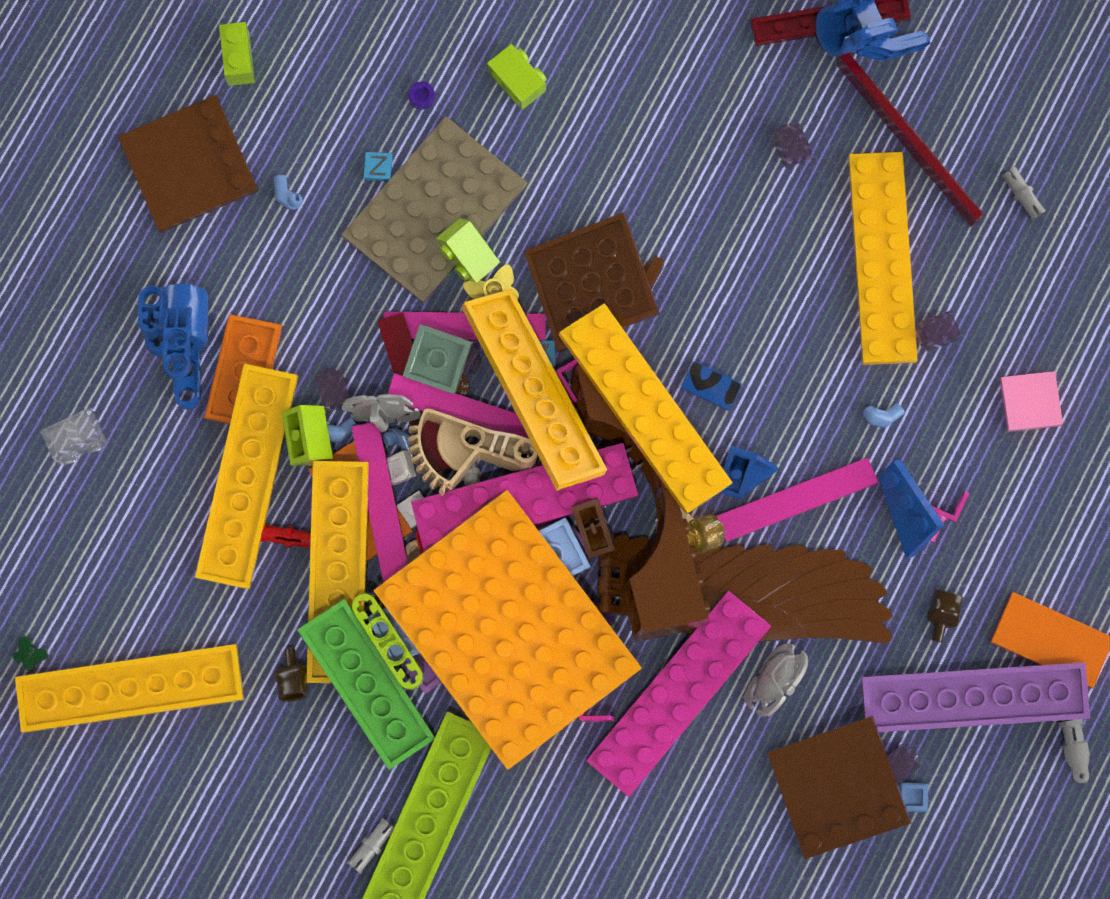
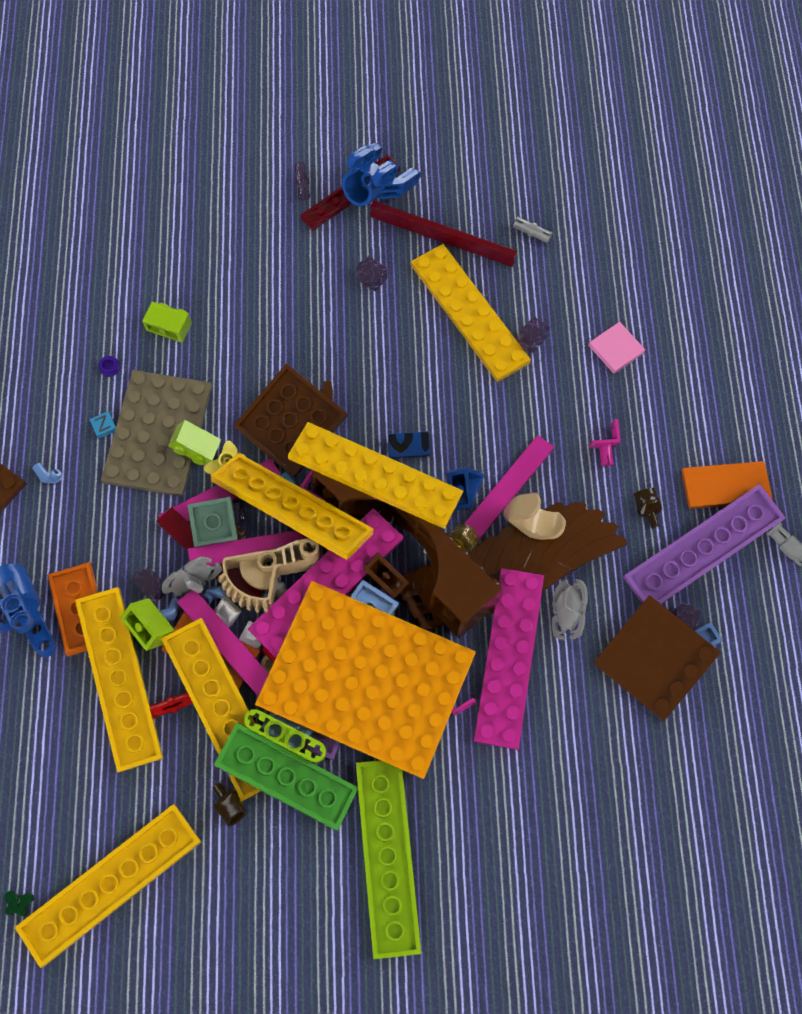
camera: 30 degrees left, 10 degrees down
light grey pin [347,818,394,874] -> none
medium blue arm [863,403,905,428] -> none
blue wing [878,460,944,559] -> none
none -> tan animal [503,493,566,540]

